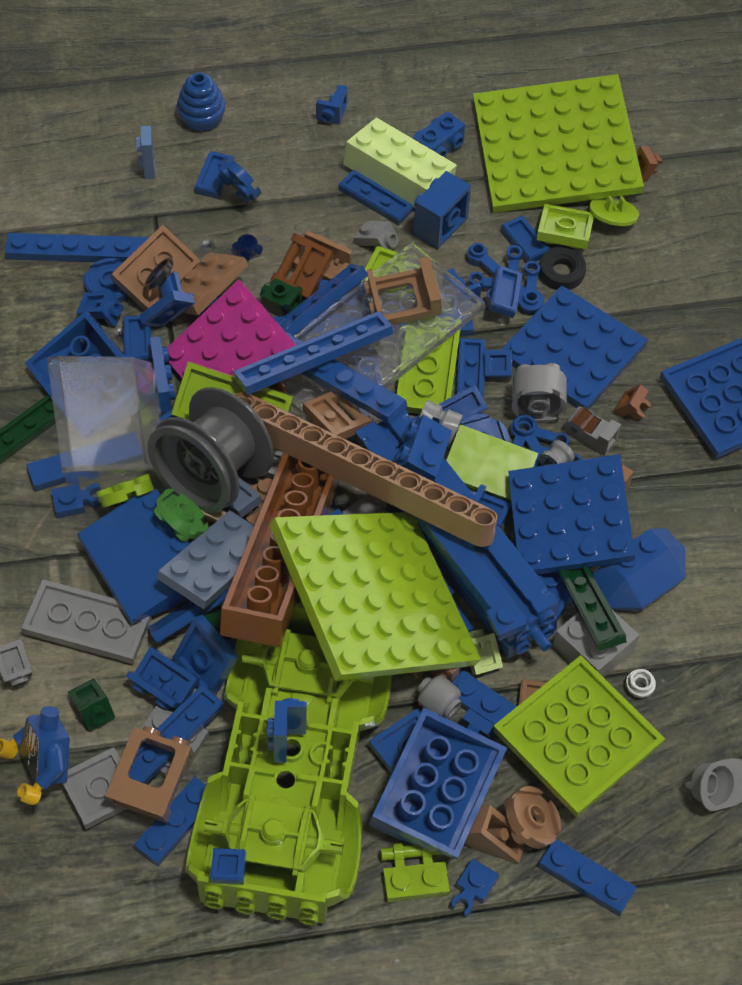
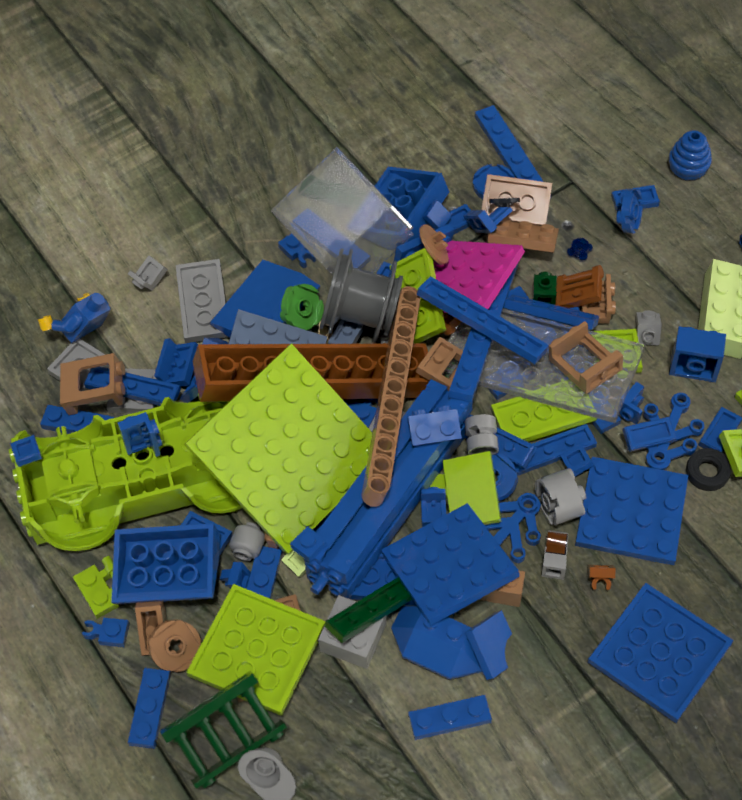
camera: 70 degrees right, 0 degrees up
dark green bracket [68,678,115,731] -> none
blue bracket [76,290,123,327] -> none
lime plate [96,473,154,508] -> none
medium blue plate [136,126,155,179] -> none
blue tile [338,170,414,226] -> none
light grey wheel [539,440,575,466] -> none
white plate [626,669,656,698] -> none
none -> dark green fence [160,671,287,789]
none -> blue plate [408,695,492,740]
none -> medium nougat piece [419,224,449,265]
none -> blue tile [423,200,452,230]
none -> blue tile [465,610,512,680]

